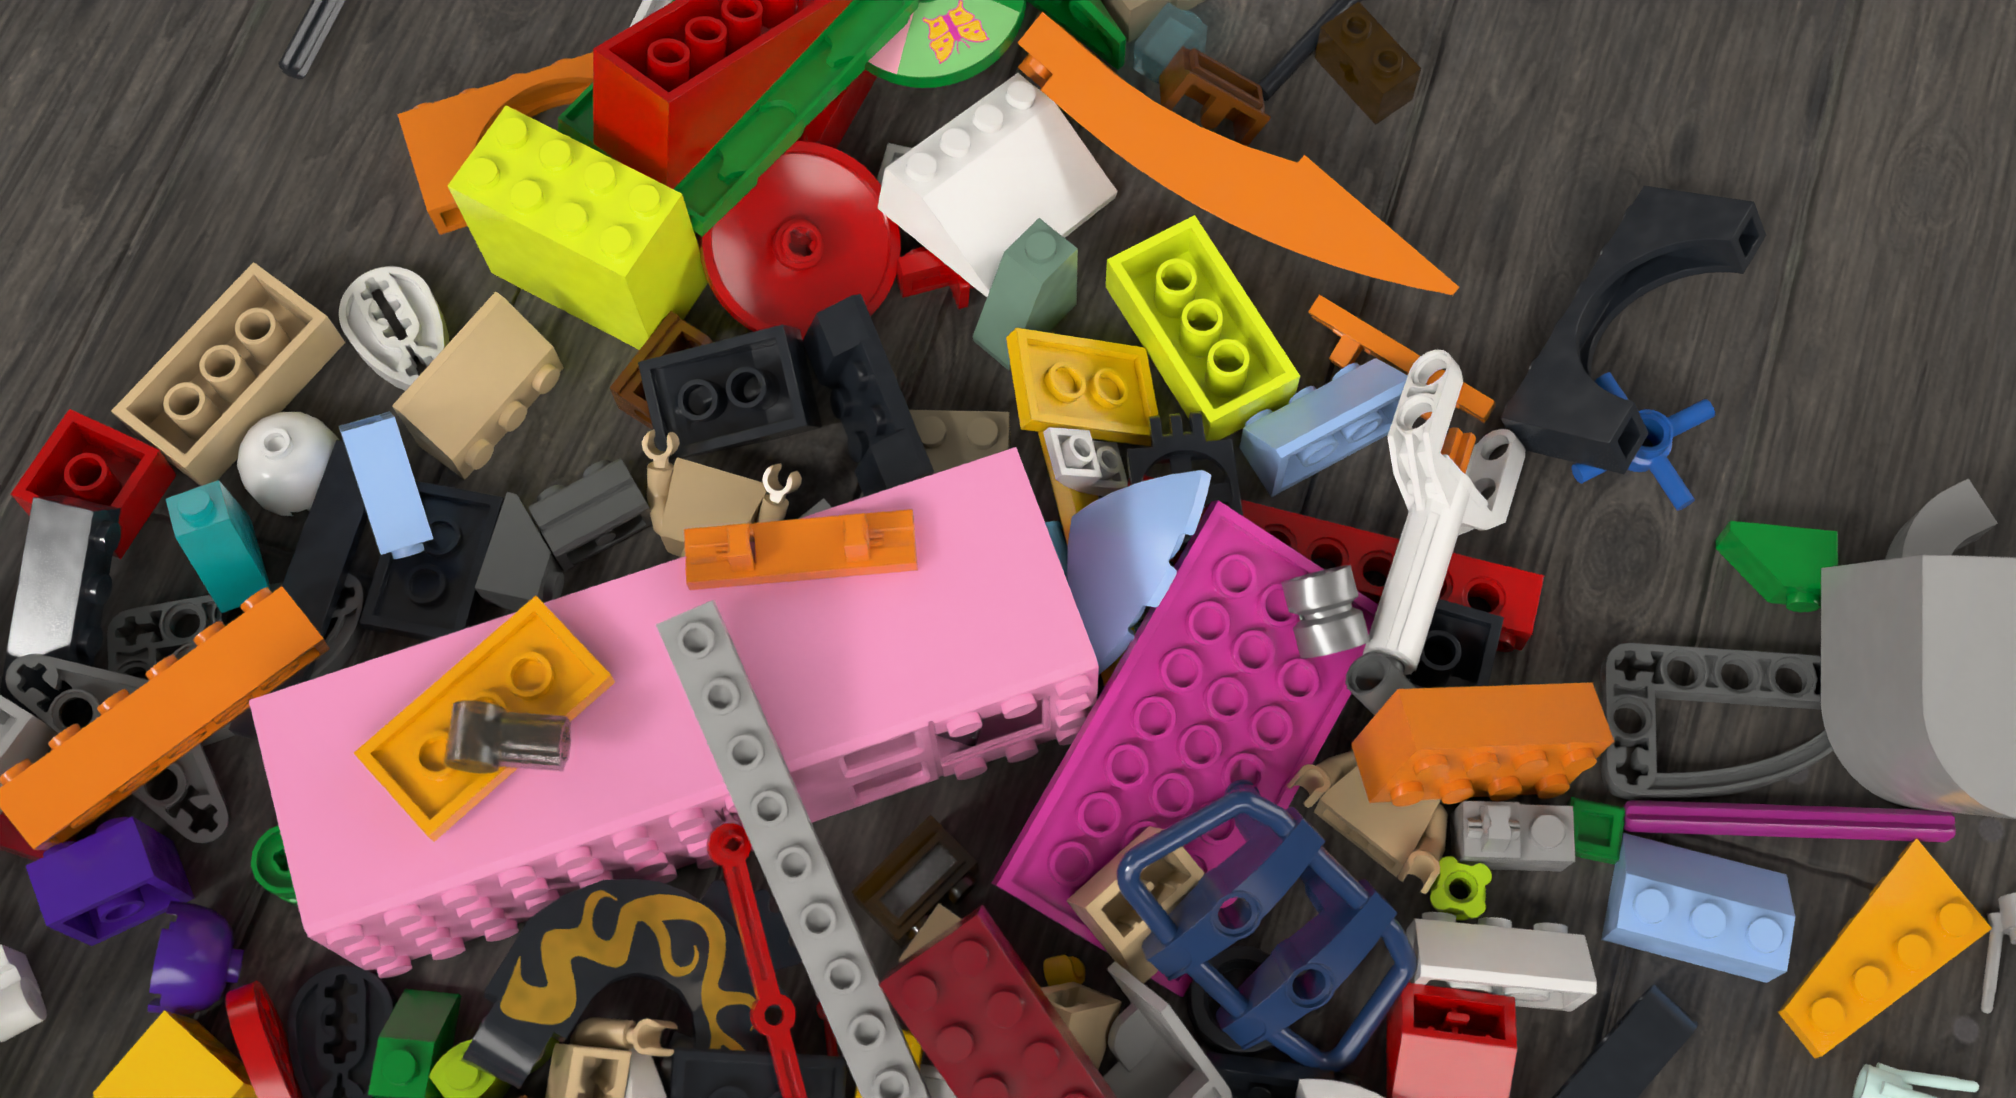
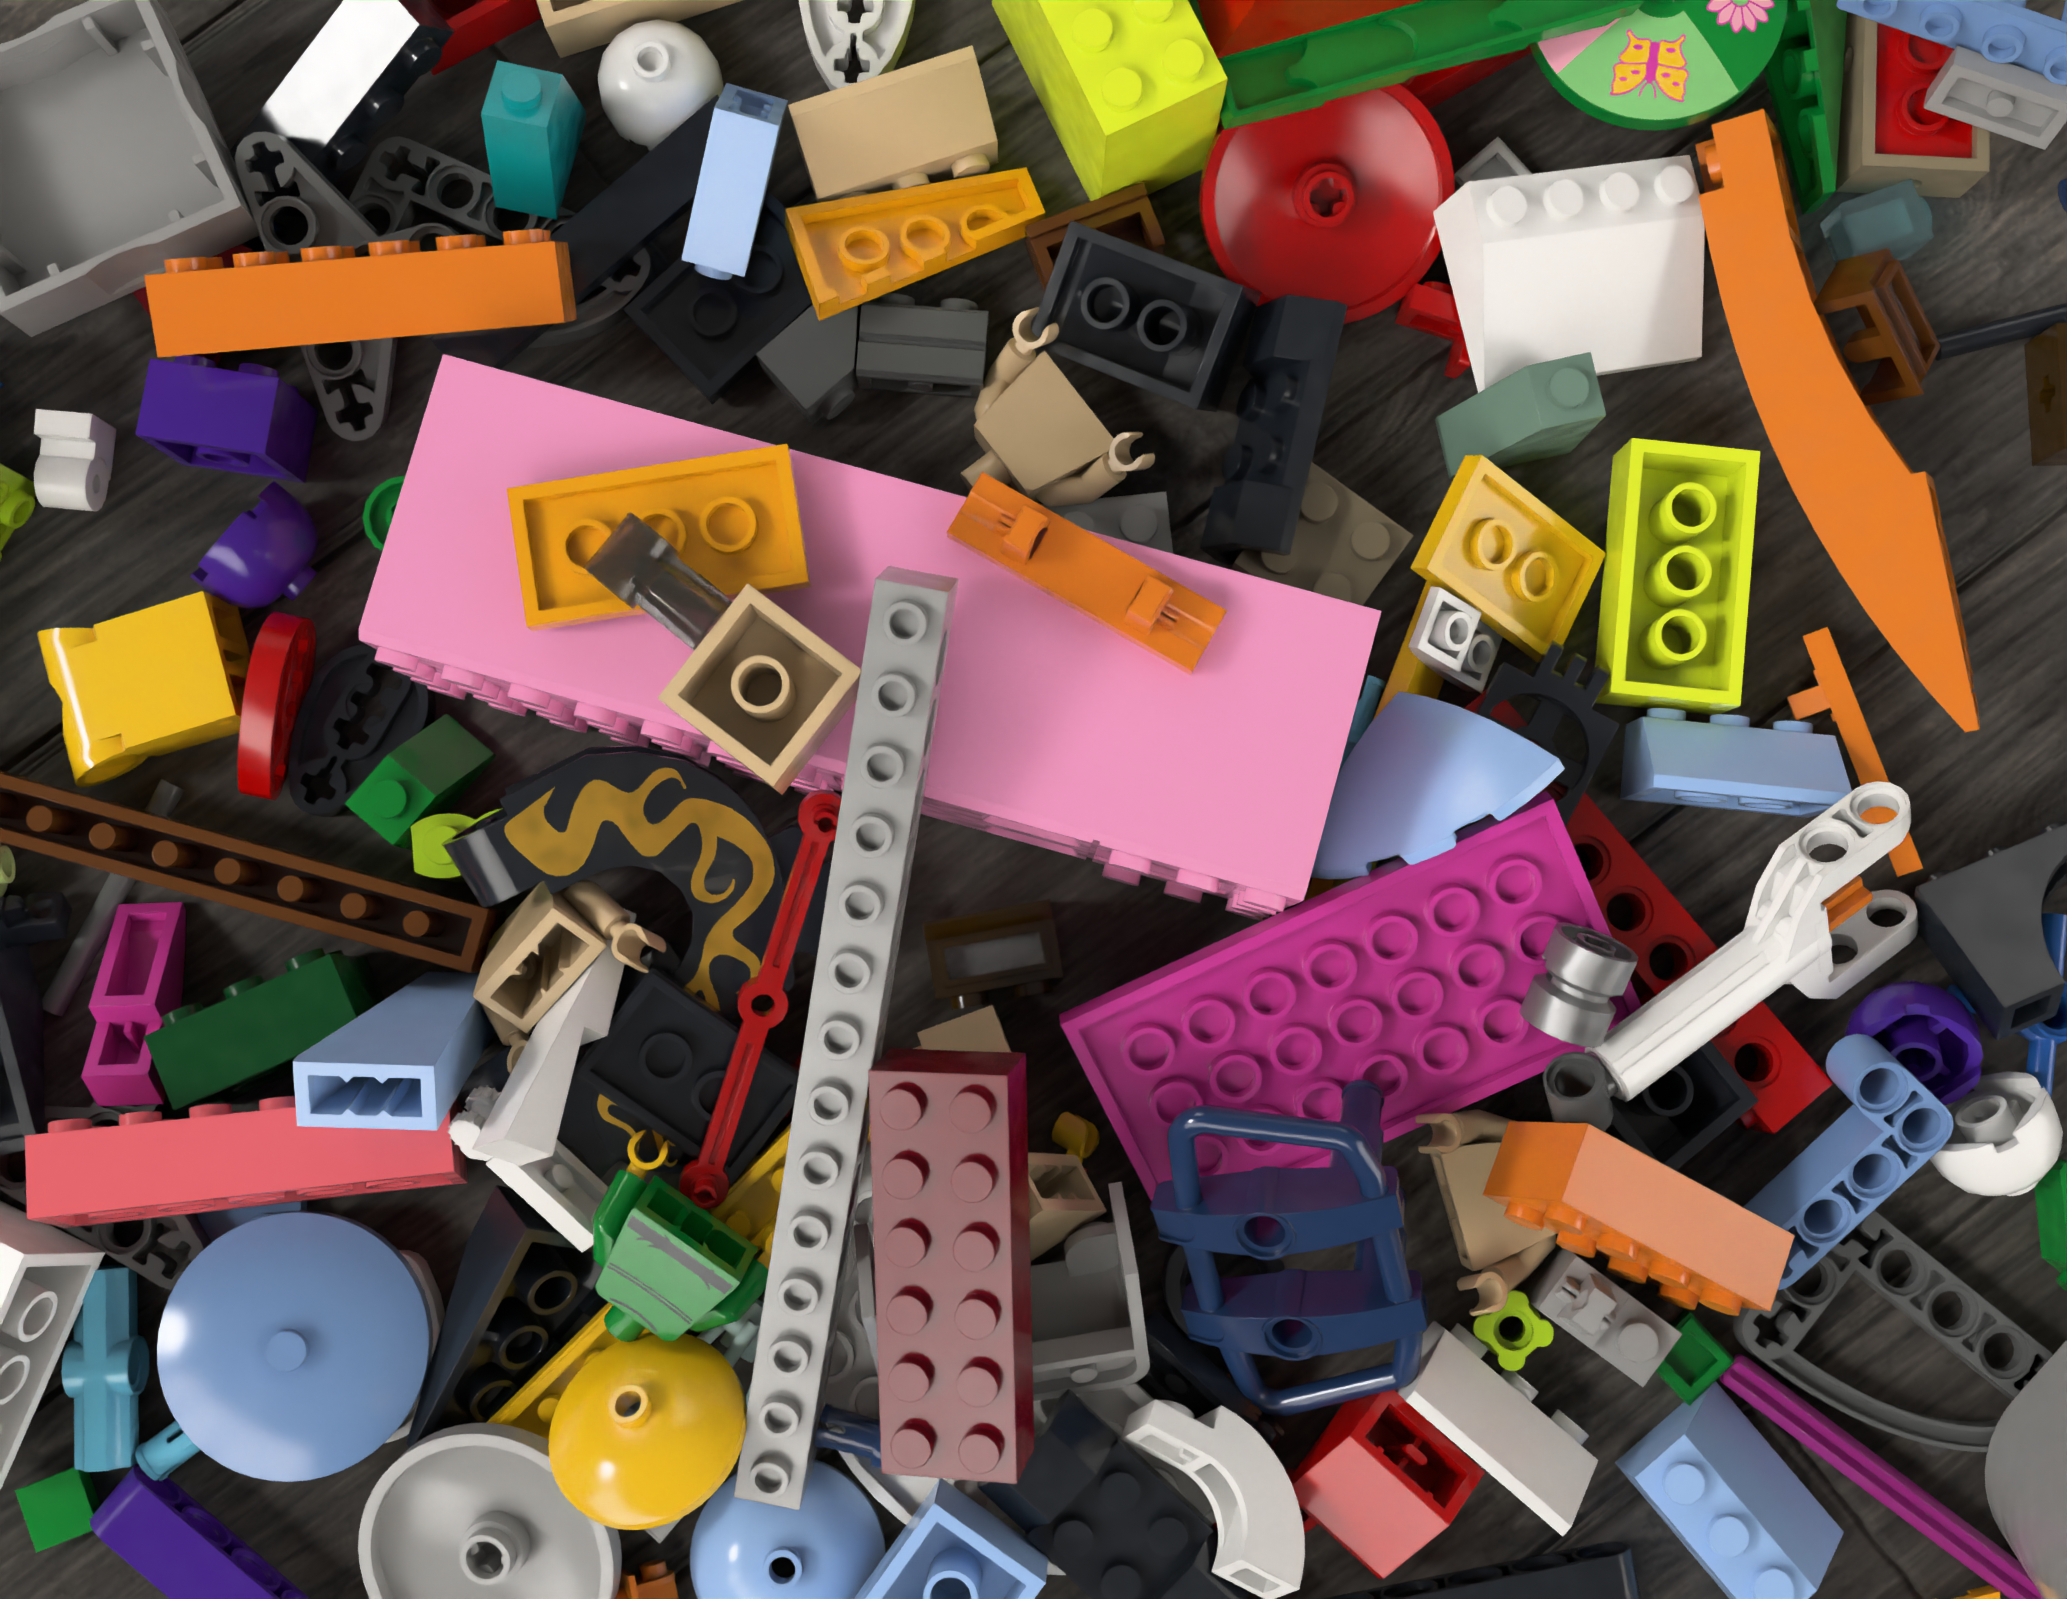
camera: 30 degrees right, 15 degrees up
tan slope [1066,826,1205,984] -> none
none -> tan brick [658,583,861,795]
none -> light orange wing [785,167,1046,321]
none -> medium blue beam [1743,1034,1954,1290]
none -> dark purple cylinder [1845,981,1983,1106]
none -> white cylinder [1930,1071,2063,1196]

